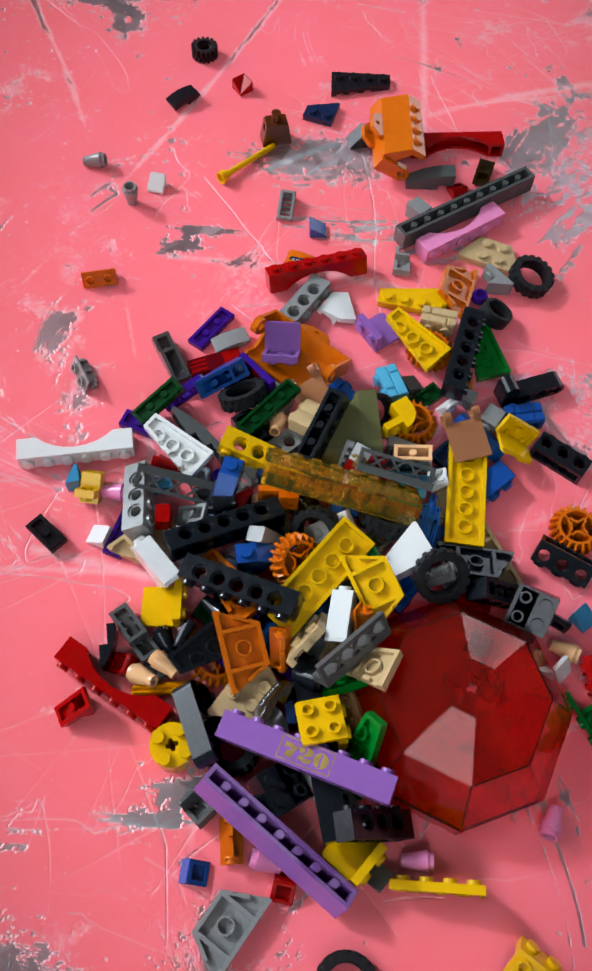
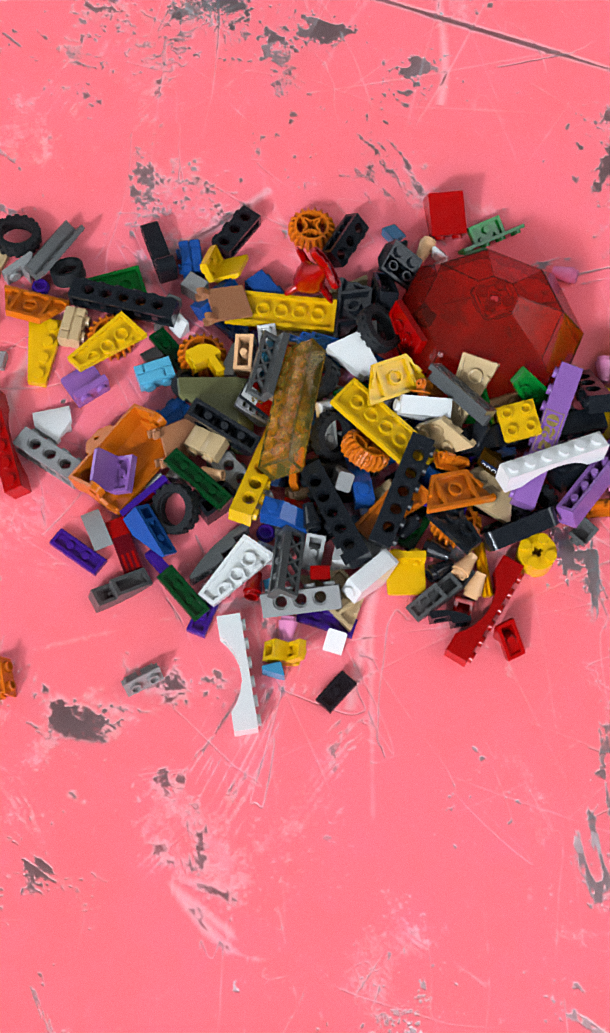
camera: 90 degrees left, 5 degrees up
none -> dark grey fence [24,220,85,281]
none -> red animal [284,246,341,304]
none -> red wing [389,300,428,363]
none -> white arch [495,431,609,493]

